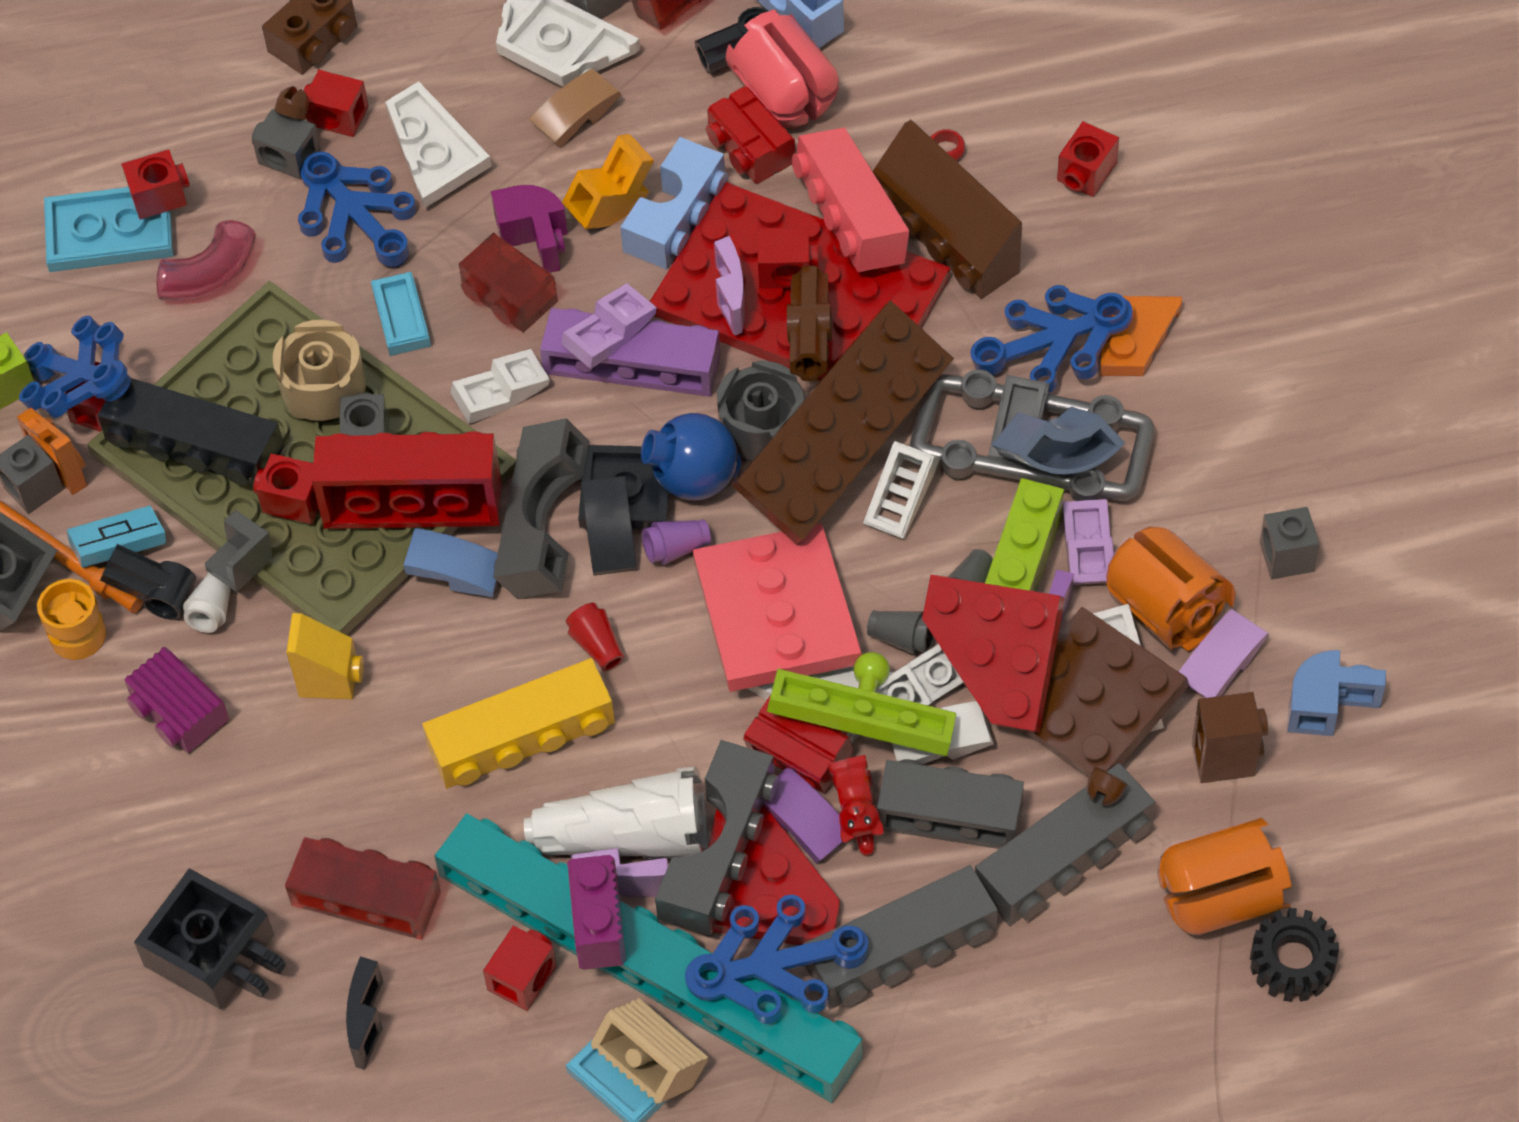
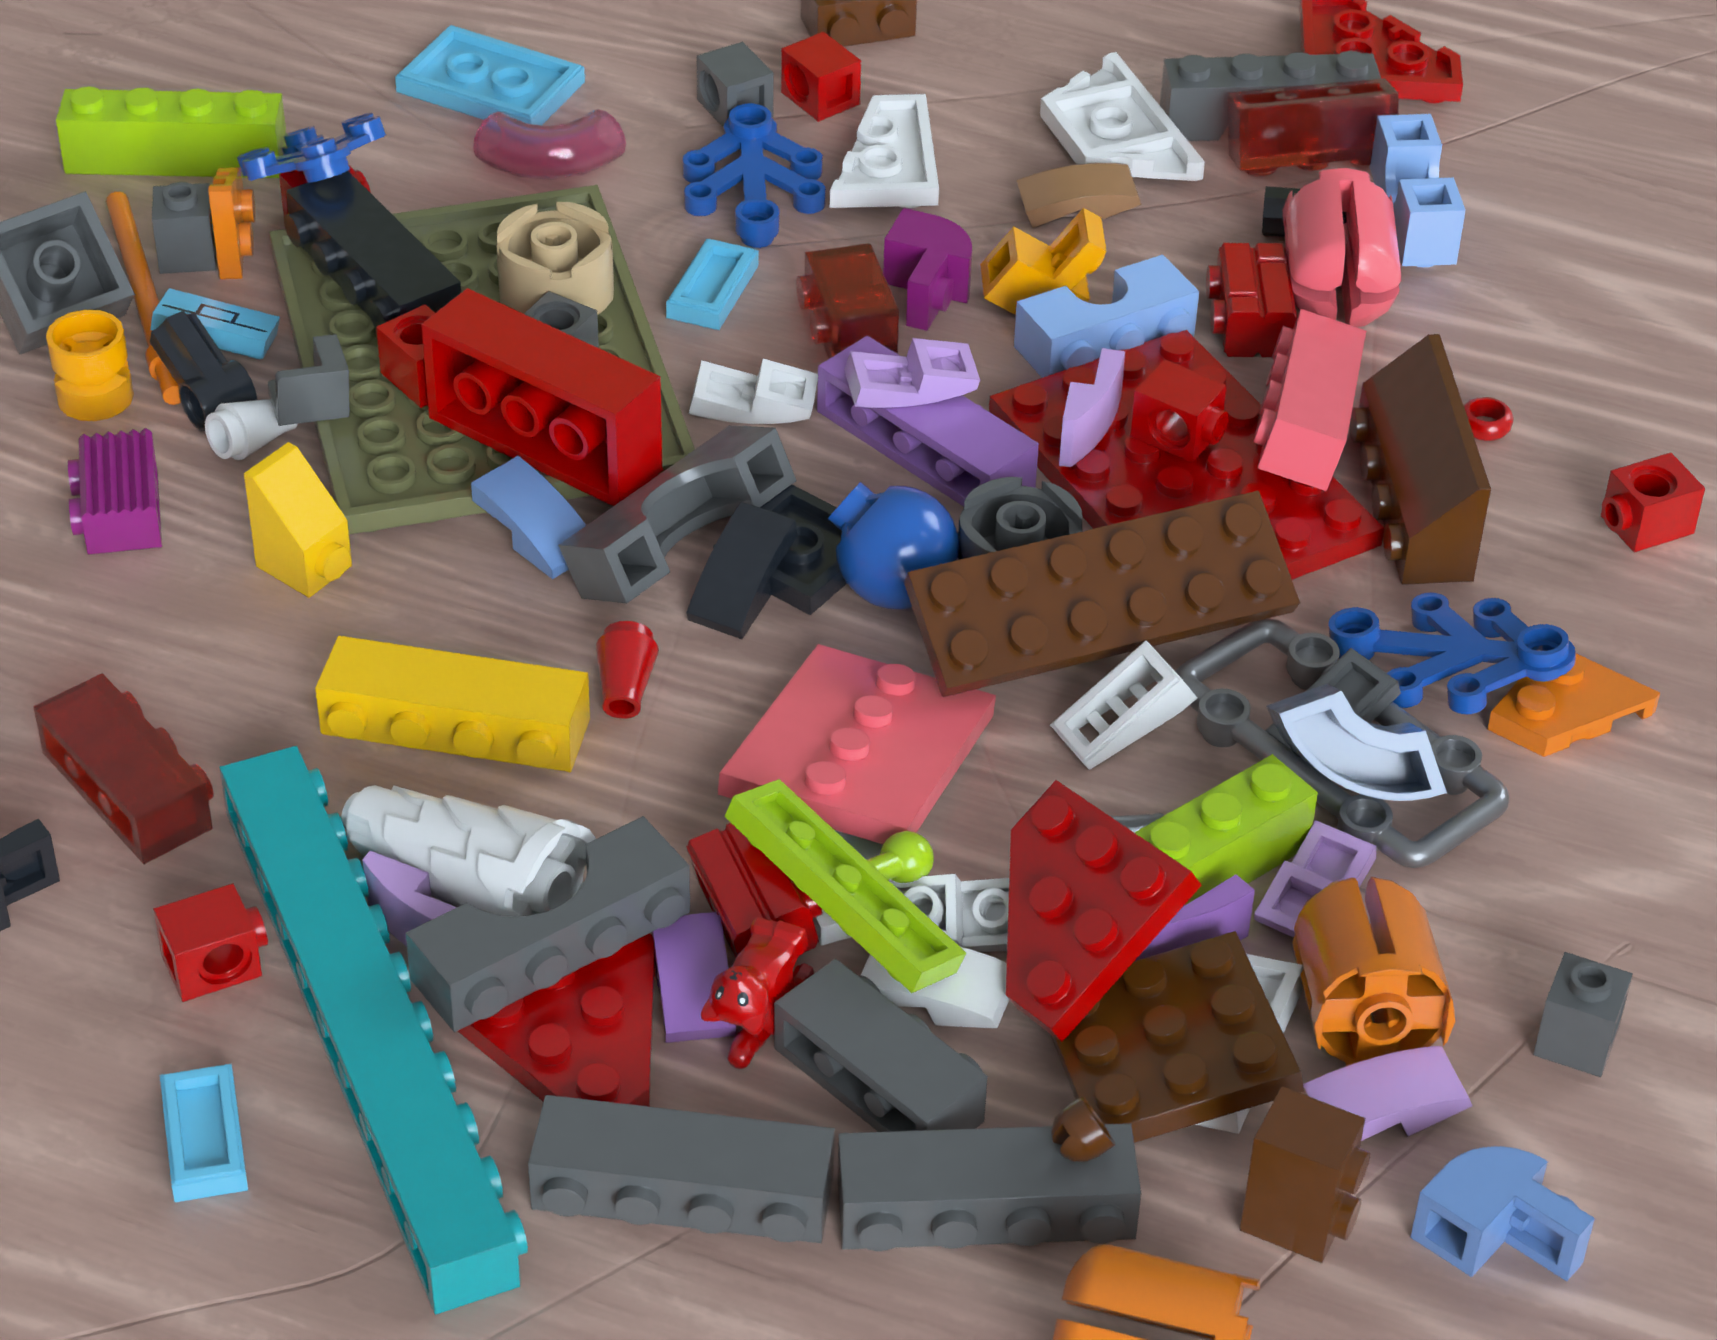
camera: 30 degrees right, 15 degrees down
red brick [121,149,190,220] -> none
reddish brown hinge [274,86,309,120] -> none
magenta brick [567,855,626,970] -> none
tan brick [591,998,708,1104] -> none
medium lavender cone [642,519,711,565] -> none
blue plant [685,895,868,1024] -> none
reddish brown piece [787,266,832,381] -> none
dark grey cone [867,610,935,655] -> none

